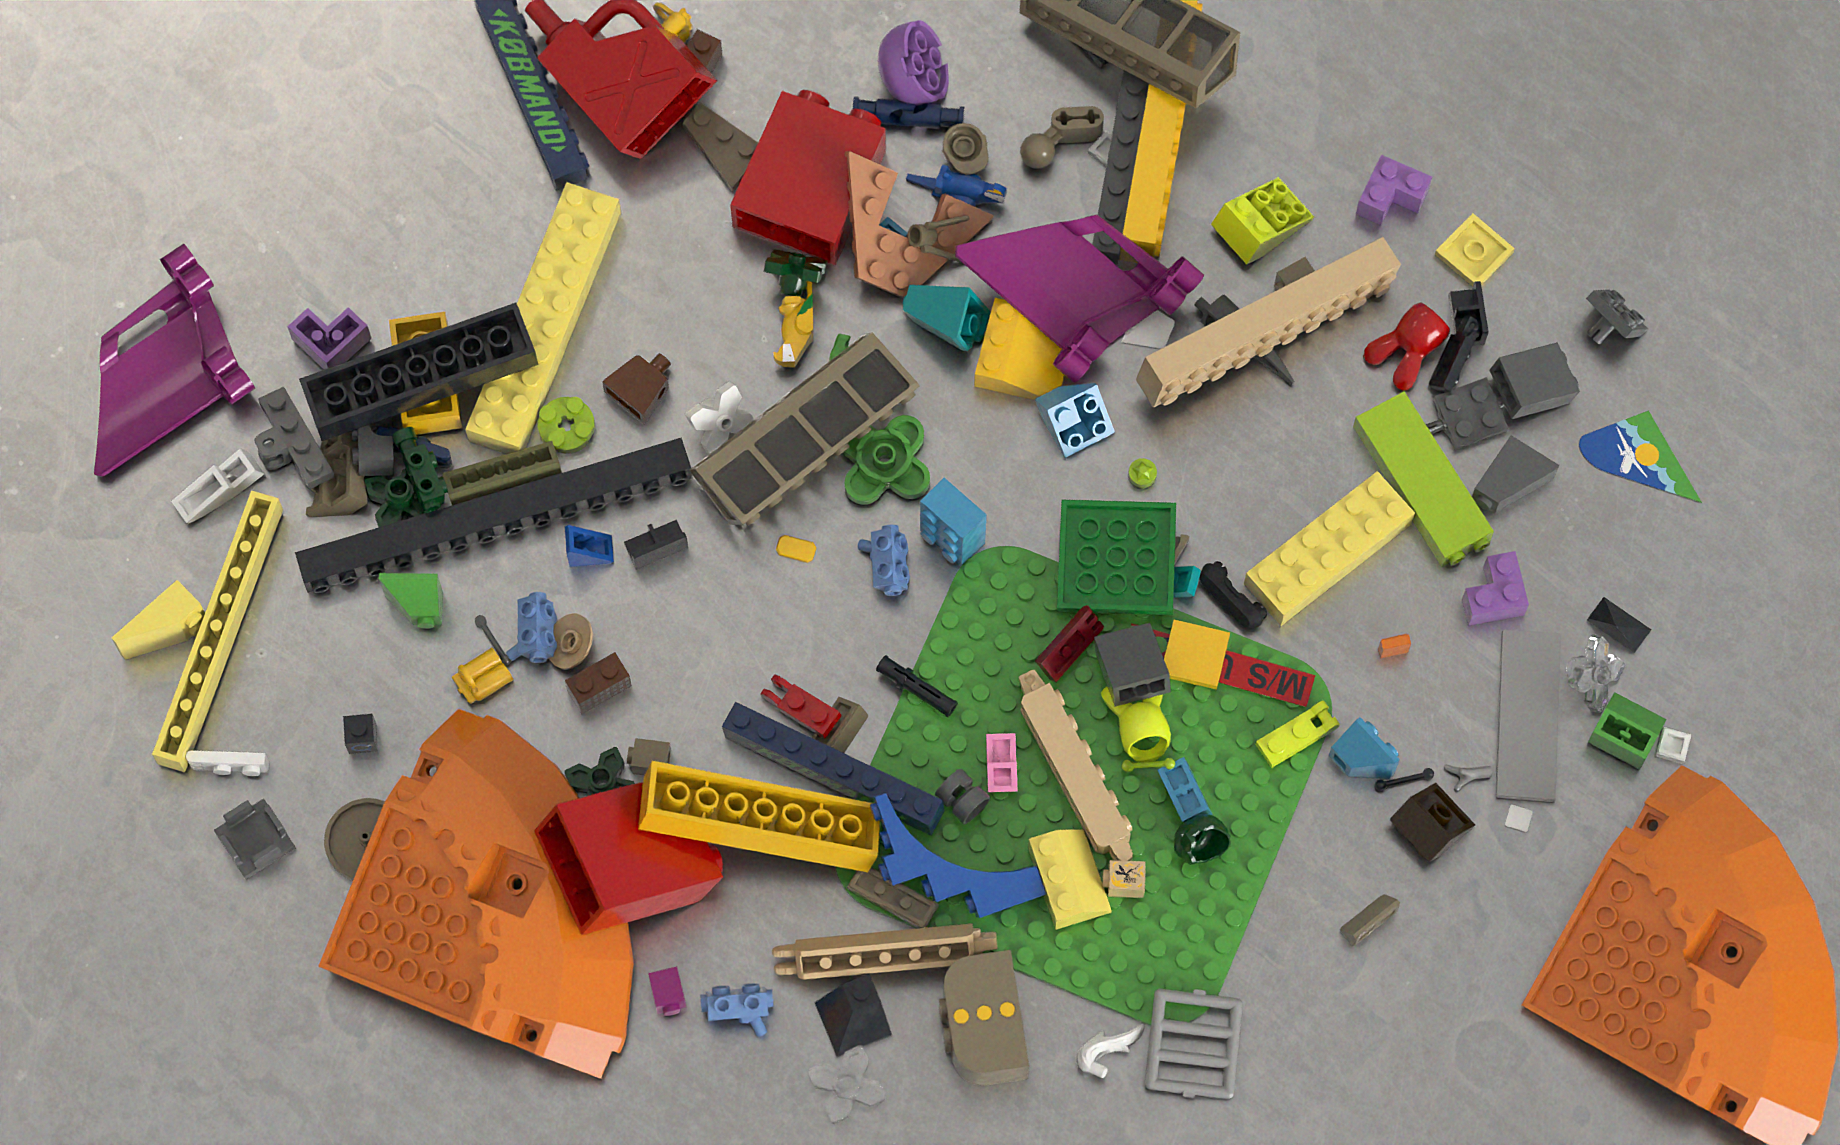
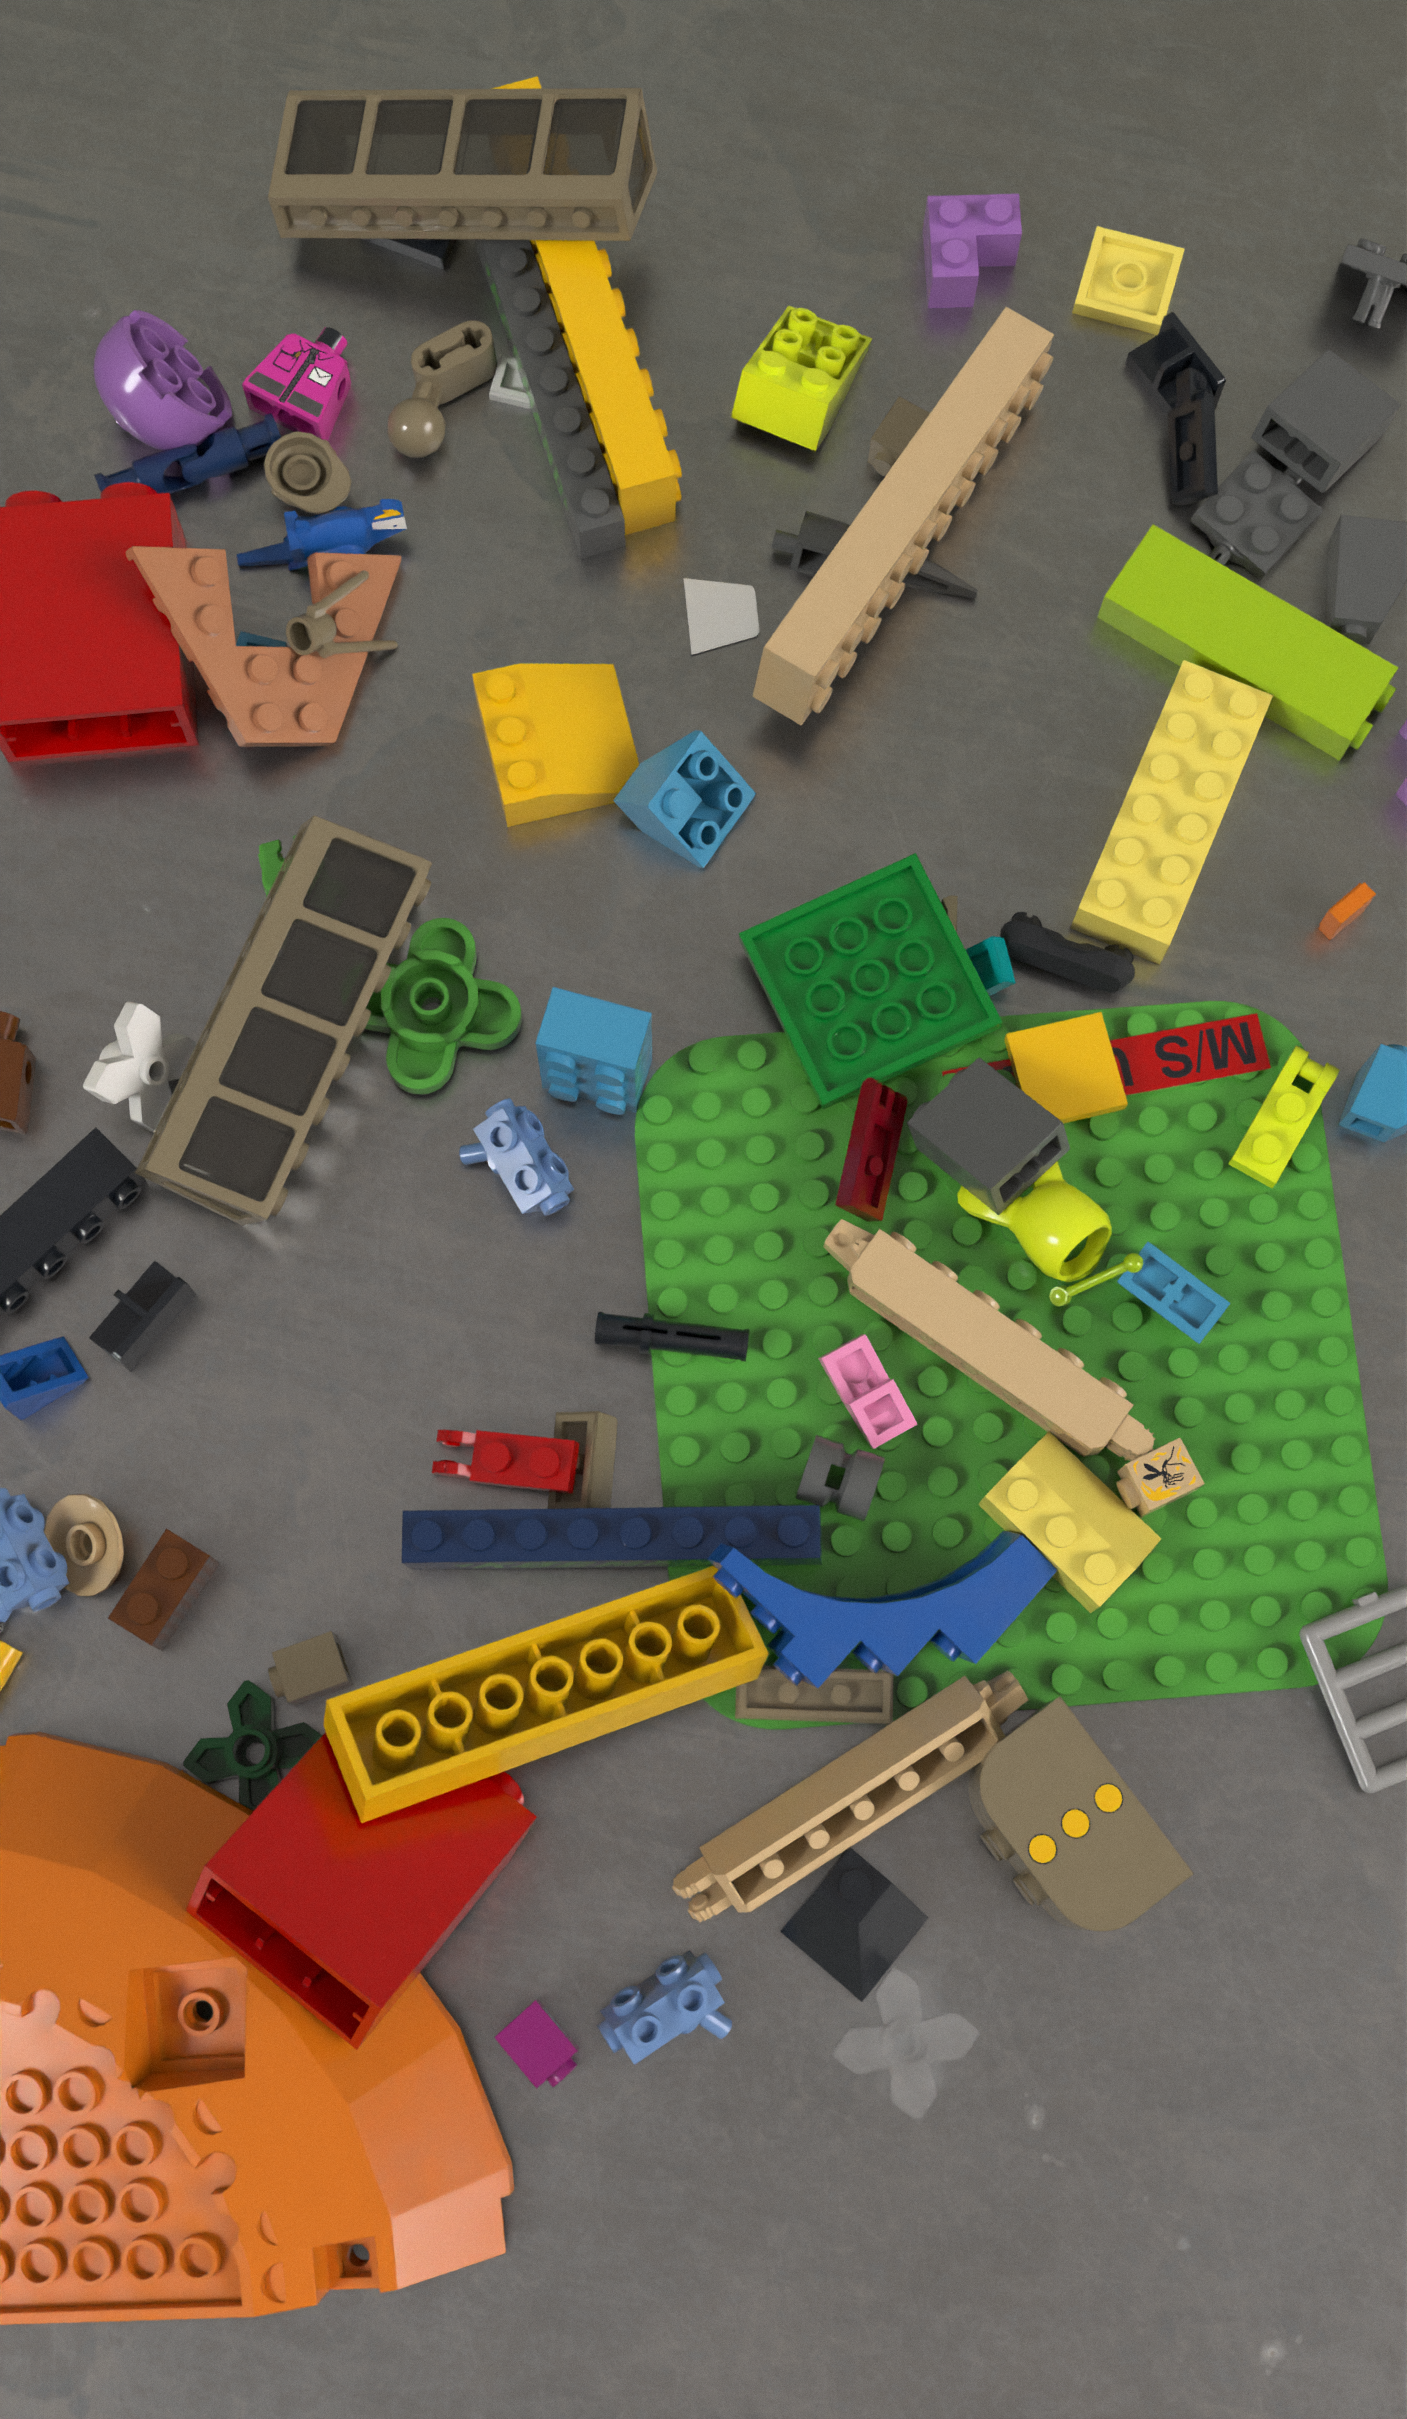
camera: 30 degrees left, 5 degrees up
dark green plant [764,249,828,296] -> none
yellow animal [773,281,813,367] -> none
yellow piece [776,535,816,563] -> none
teal slope [903,285,991,351] -> none
magenta panel [955,215,1204,383] -> none
white piece [1076,1024,1144,1078] -> none
lime tile [1128,458,1157,488] -> none
dark green hair [1174,814,1231,865] -> none
red piece [1364,302,1450,391] -> none
none -> dark pink torso [242,327,351,441]

